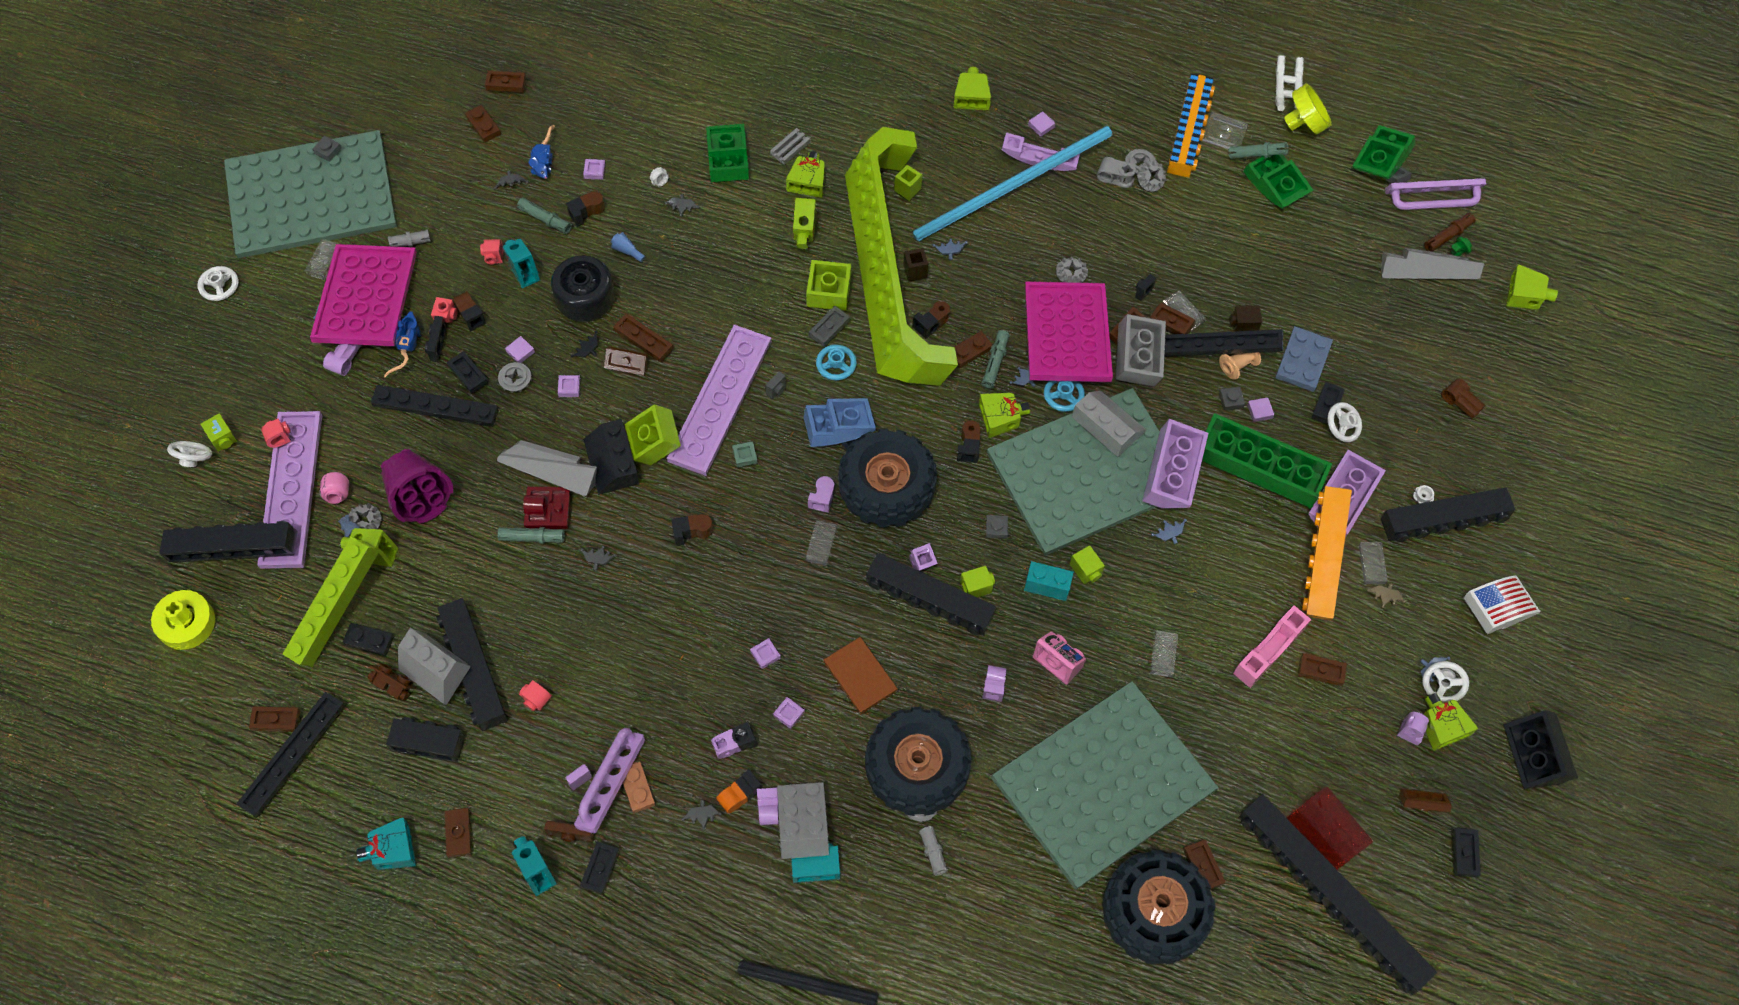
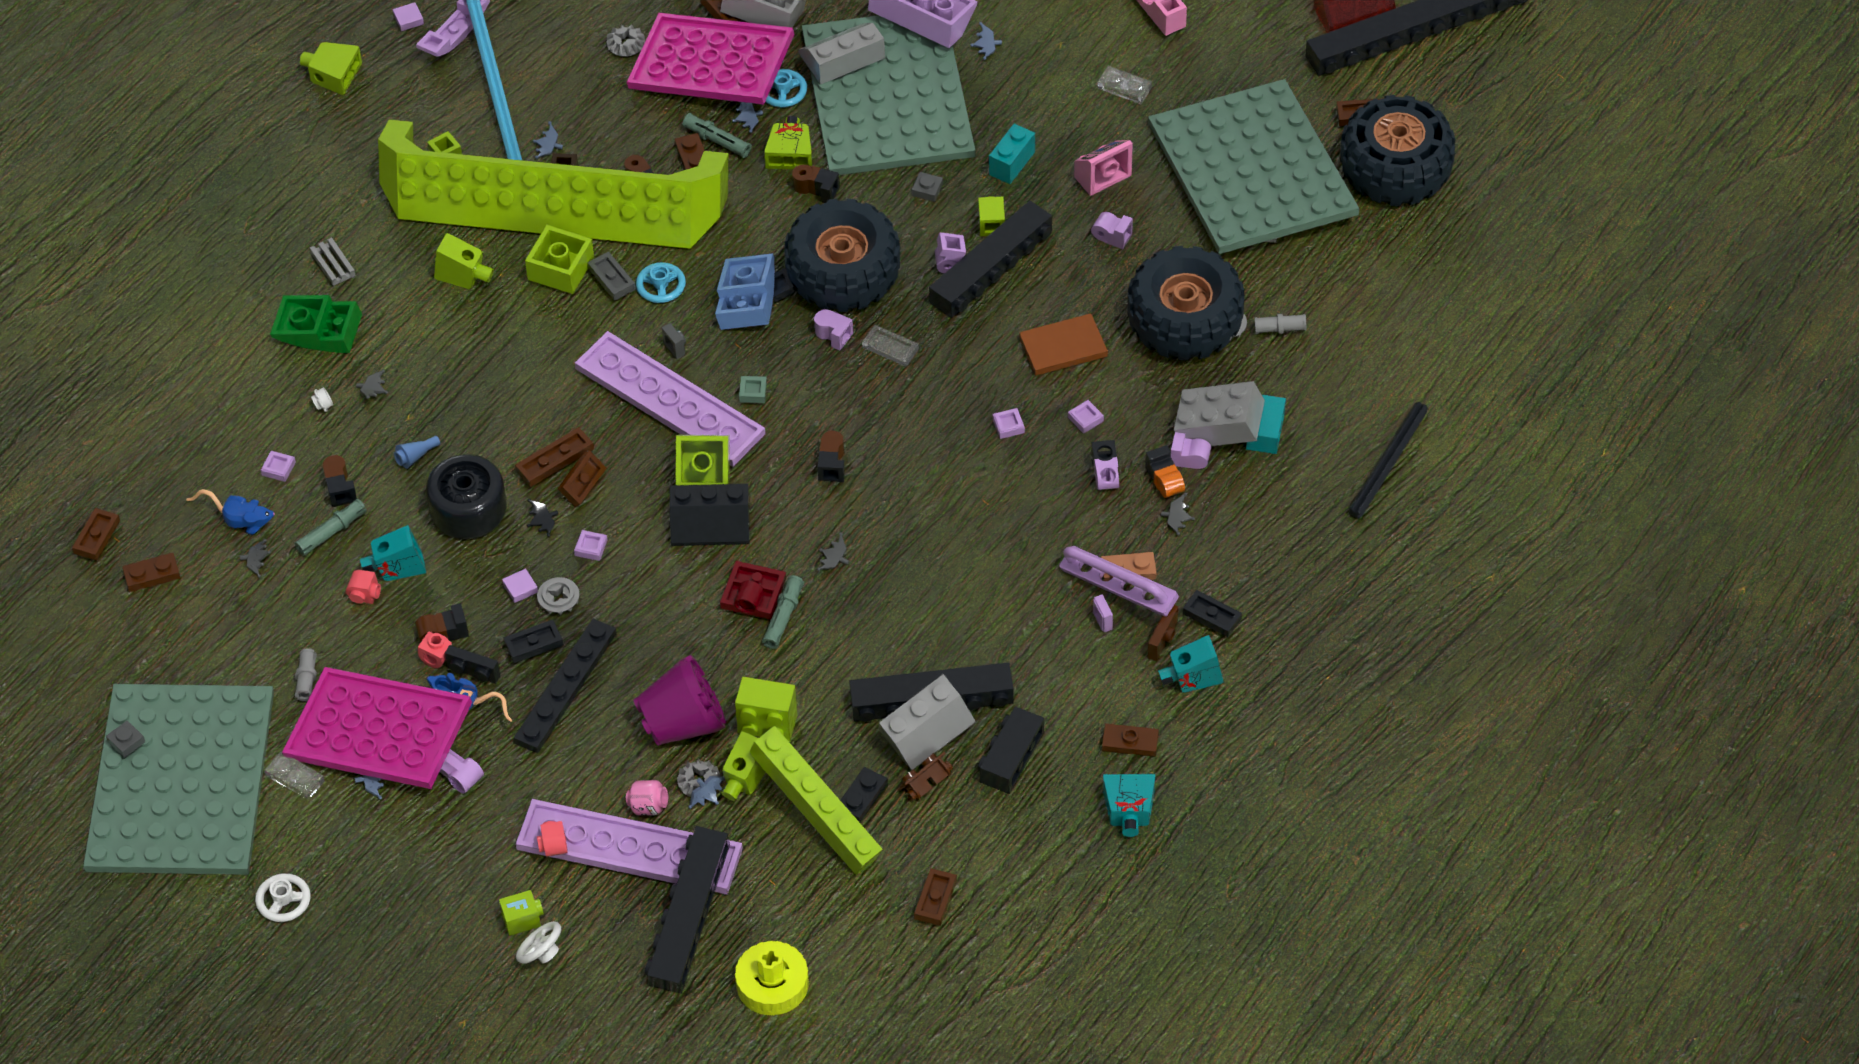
camera: 70 degrees left, 10 degrees down
black plate [236,692,345,818] -> none
light grey wedge [497,440,597,496] -> none
coral plate [519,680,552,712] -> none
lime torso [786,151,825,198] -> none
lime brick [1070,545,1105,584] -> none
none -> lime brick [735,677,797,742]

